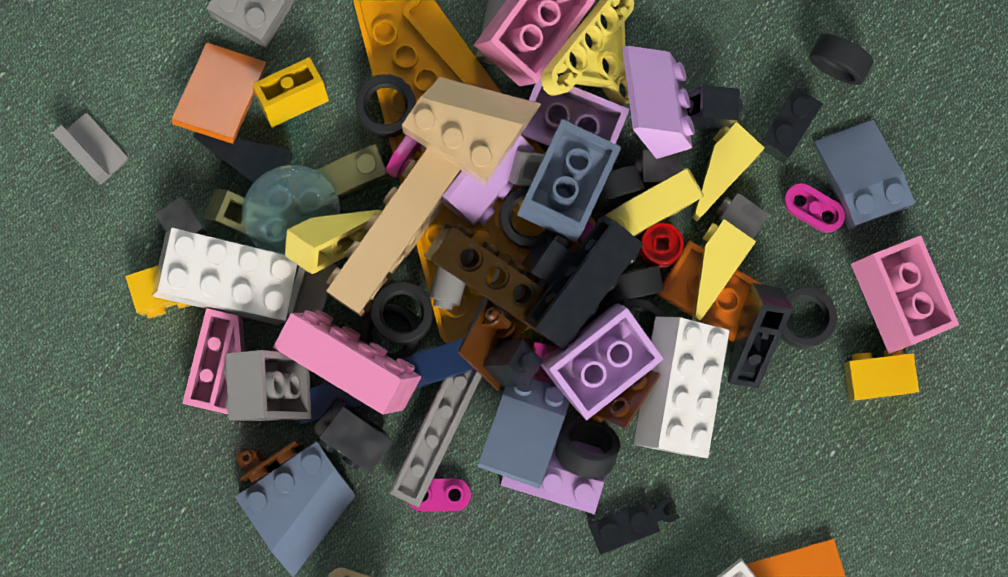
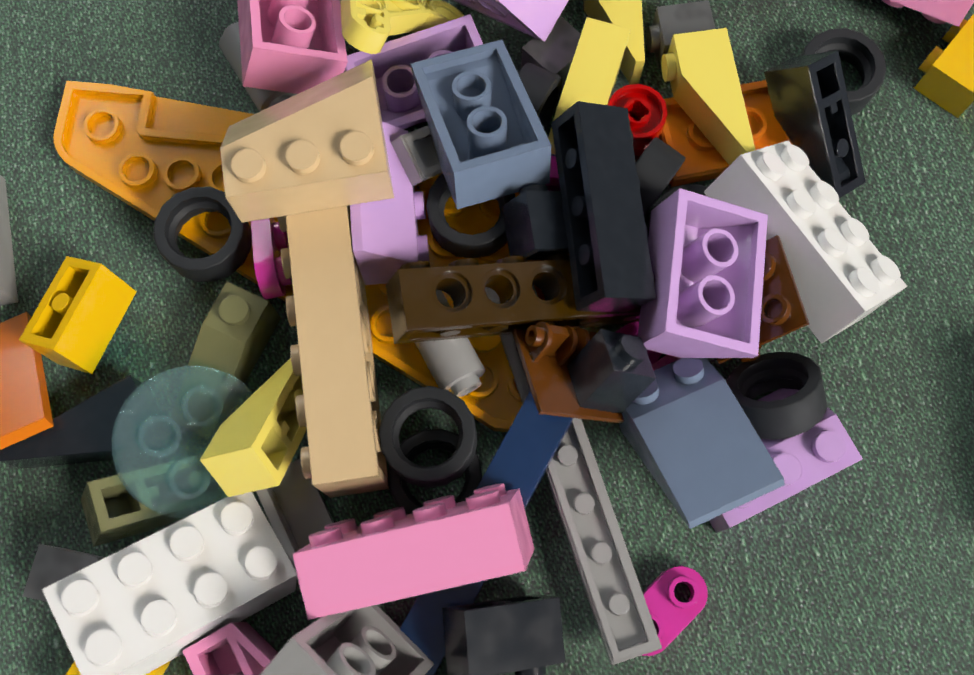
camera: 40 degrees left, 10 degrees down
black plate [588,498,679,555] -> none

